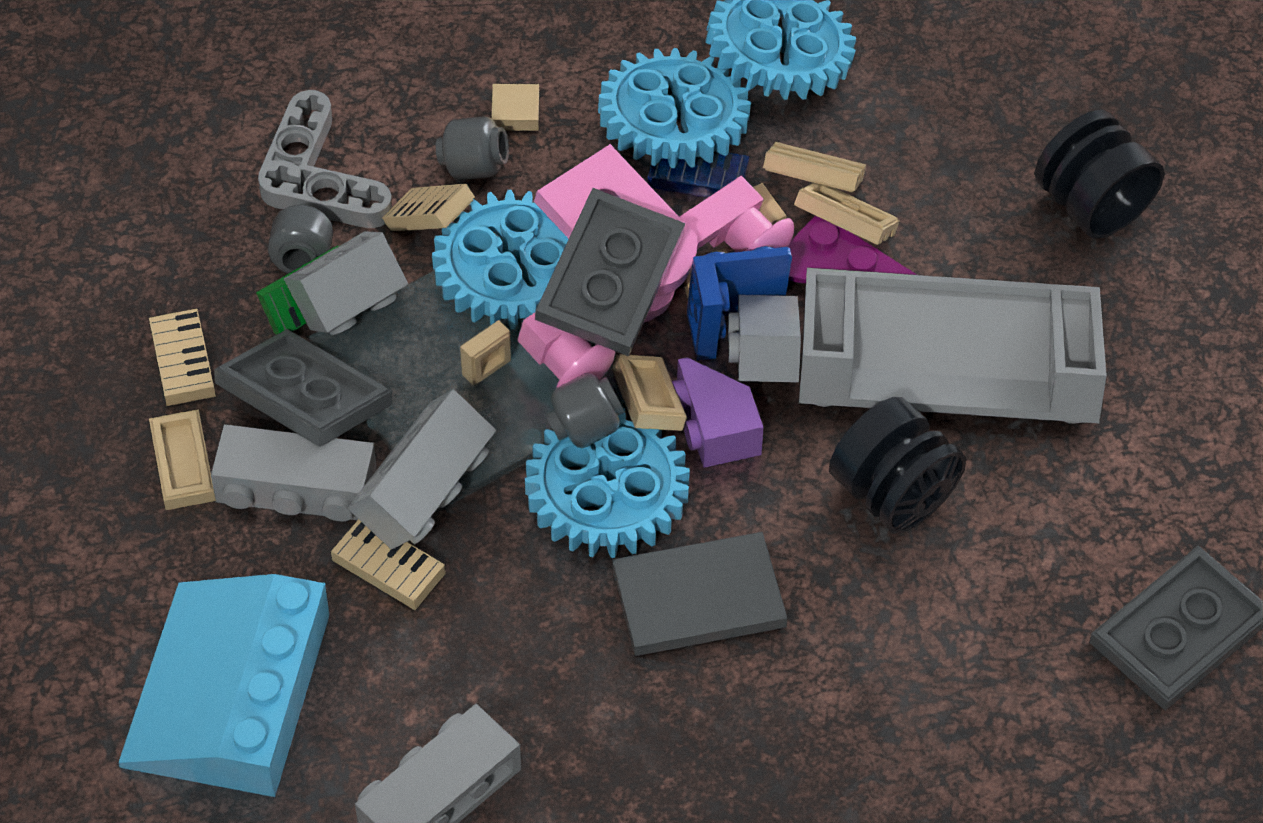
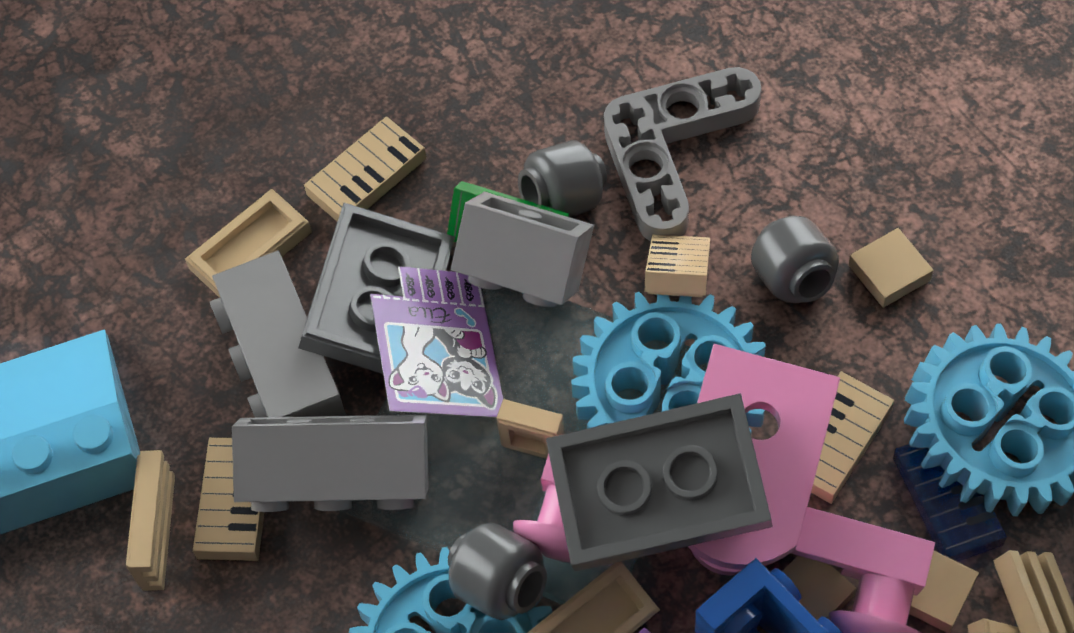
camera: 65 degrees right, 5 degrees up
none -> tan tile [126,450,175,591]
none -> sticker [370,266,503,417]

